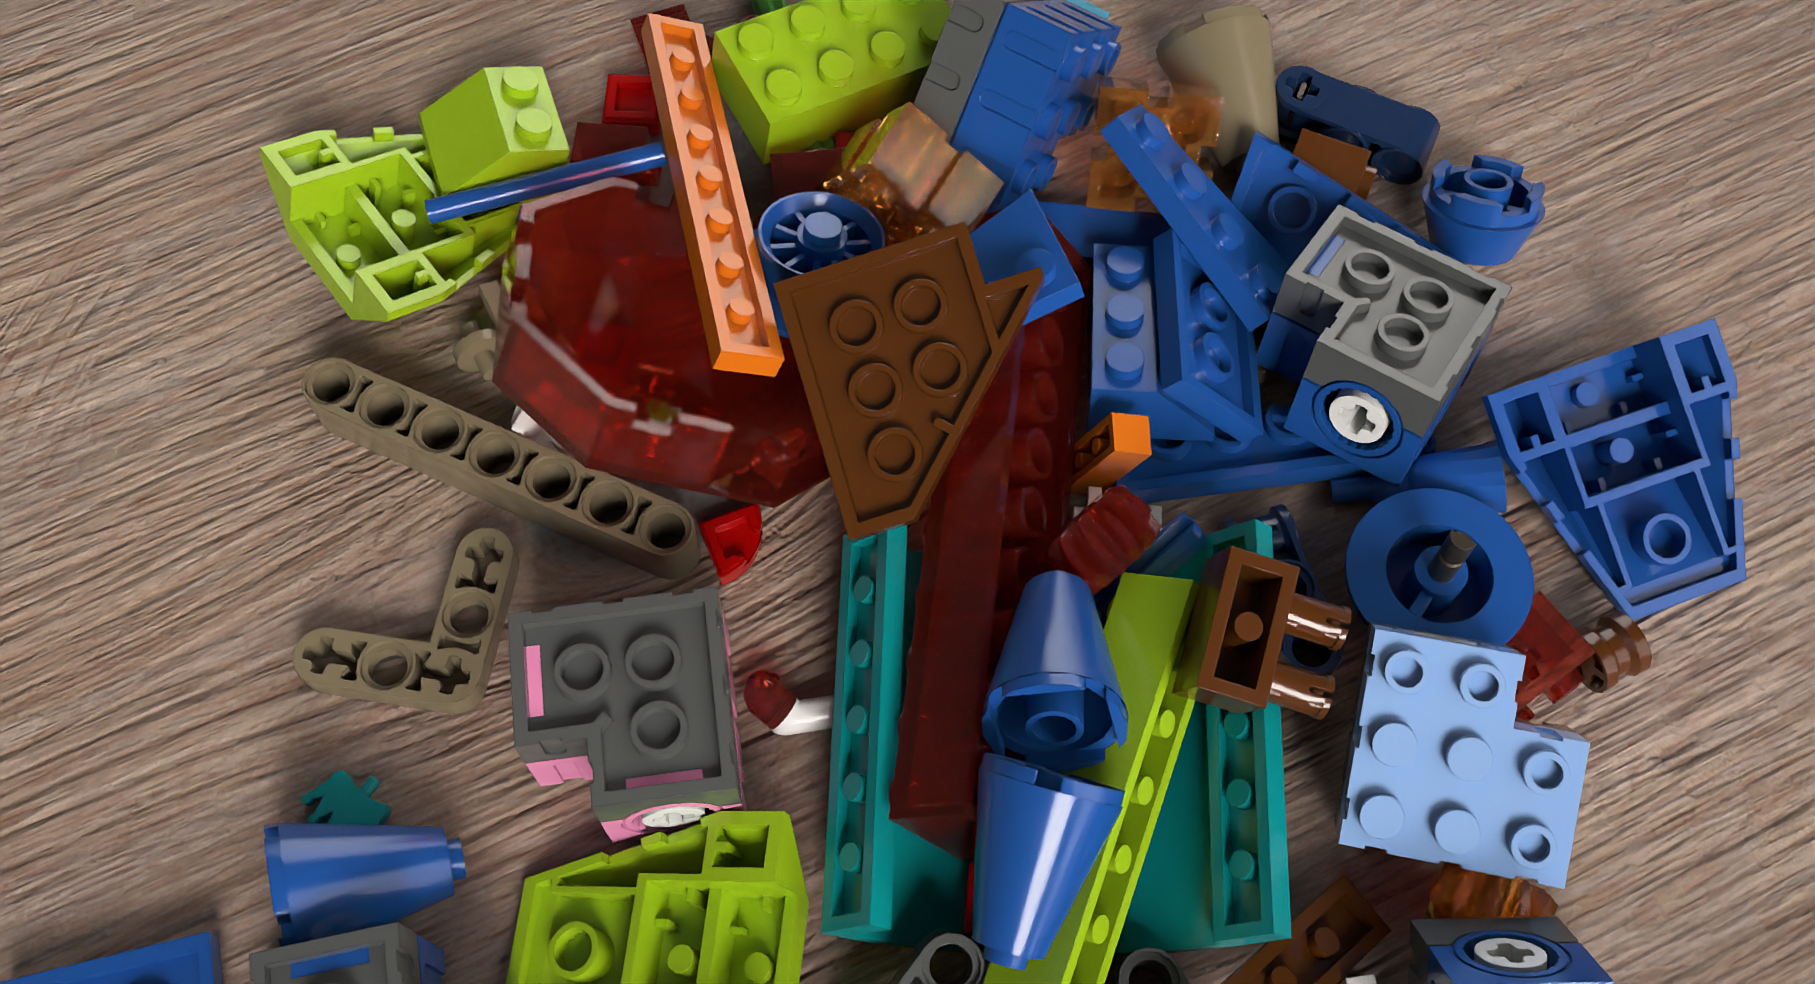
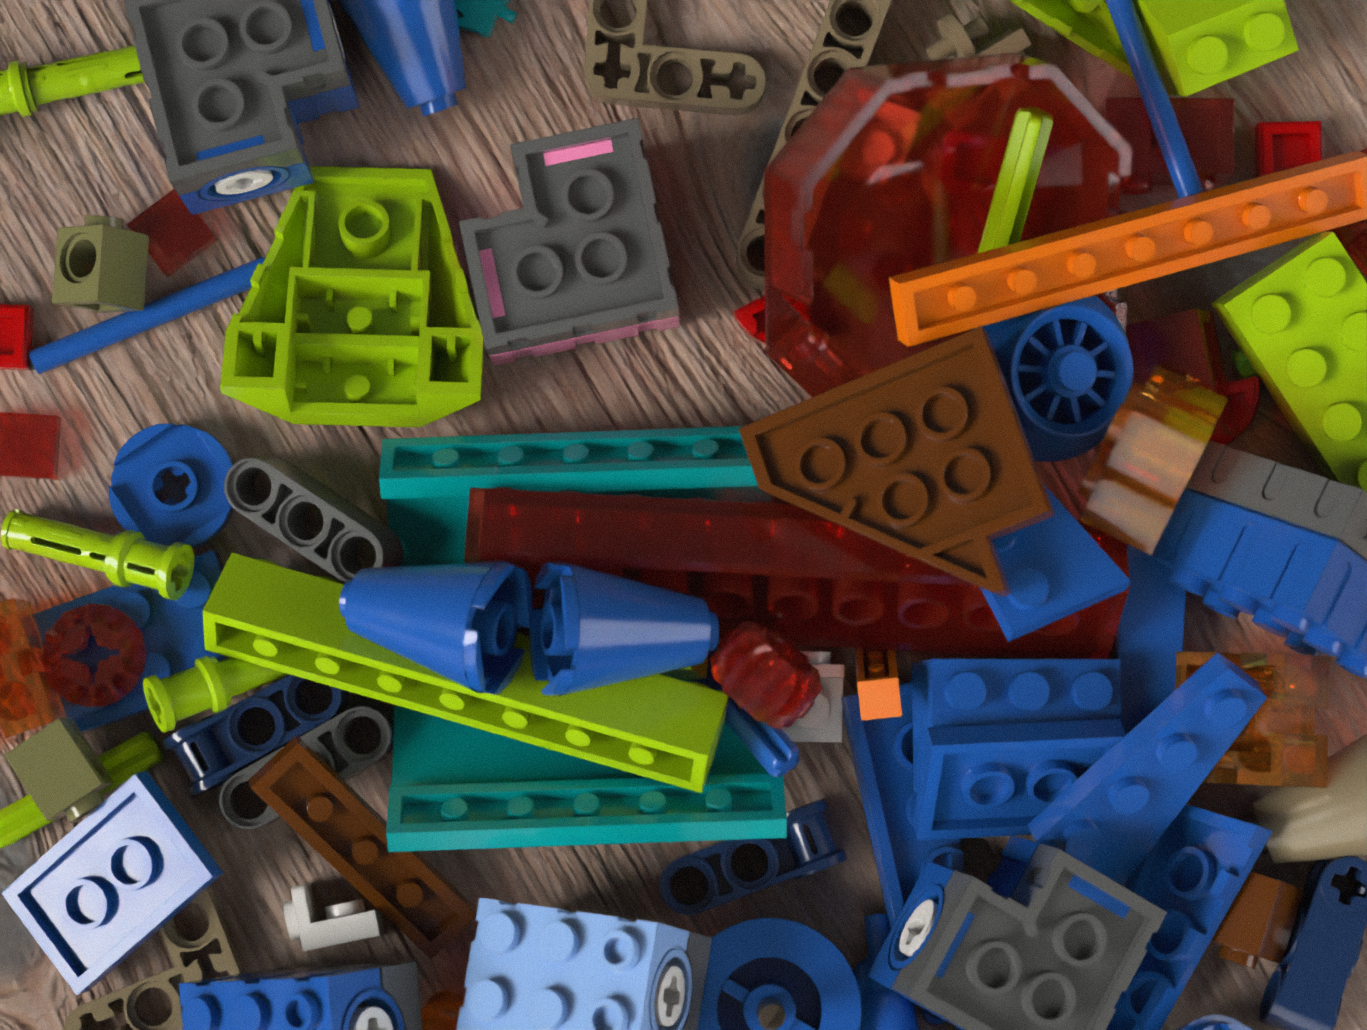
camera: 85 degrees right, 20 degrees up
arm [743,669,834,735] -> none
reddish brown brick [1172,546,1352,720] -> none
none -> lime axle [977,106,1054,253]

